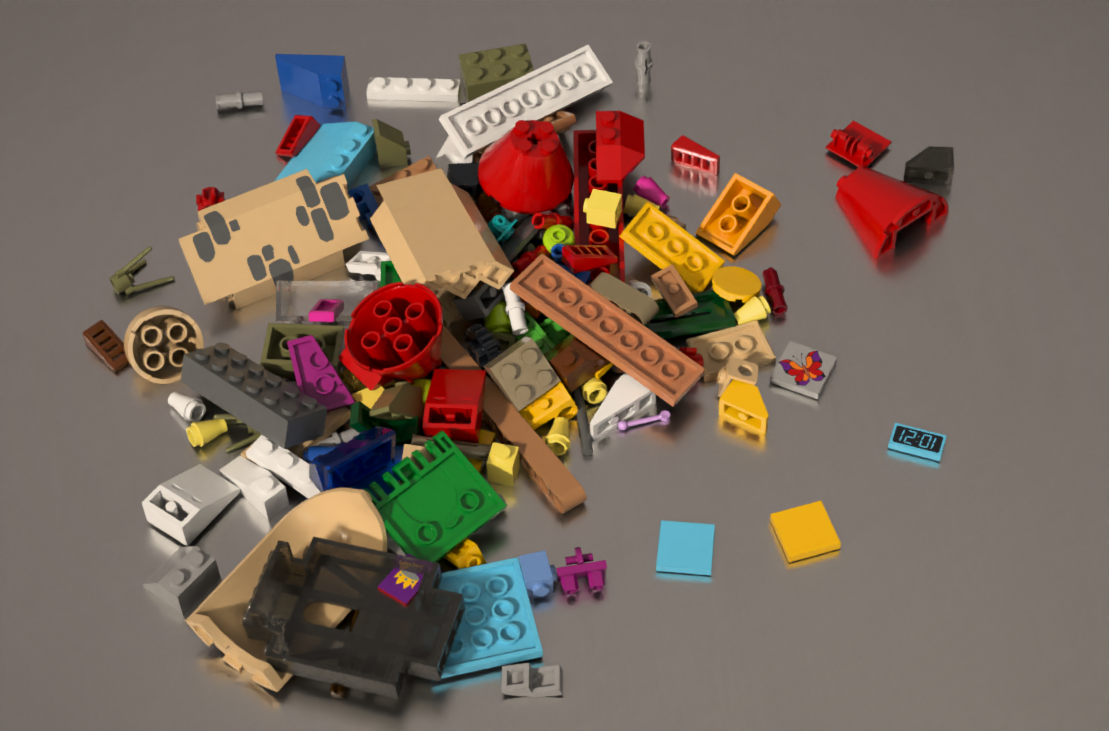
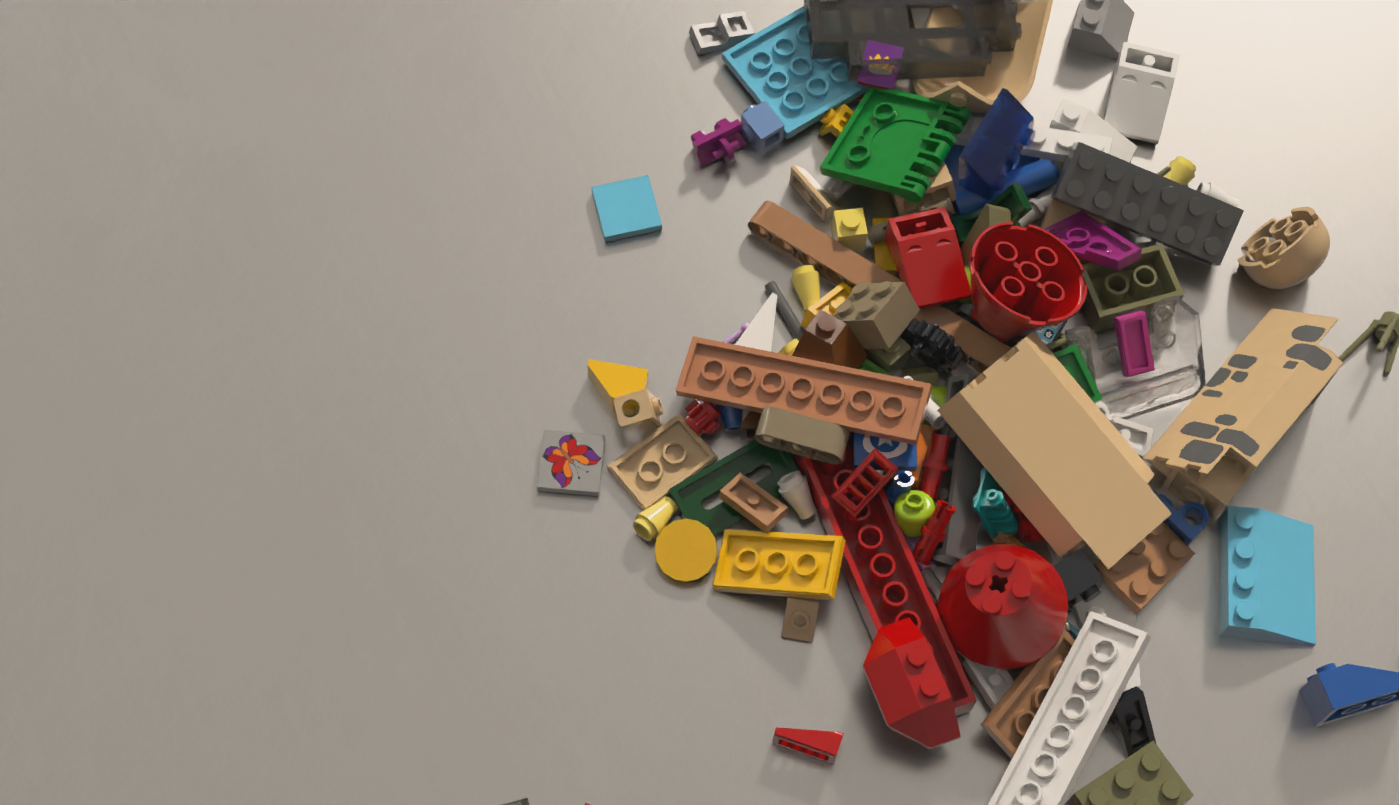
camera: 155 degrees right, 15 degrees up
reddish brown slope [83,320,129,373] -> none
red gear [196,187,225,211] -> none
red slope [275,115,321,157] -> none
white plate [366,77,460,102] -> none
olive slope [372,119,411,169] -> none
light yellow brick [583,189,622,229] -> none
light yellow cone [623,194,660,217] -> none
dark pink cone [633,175,670,209] -> none
light orange slope [695,173,781,256] -> none
dark red axle [762,267,788,315] -> none
yellow tile [770,501,841,562] -> none
red cone [835,165,949,260] -> none
tile [888,423,947,461] -> none
none -> tan slope [789,165,840,223]

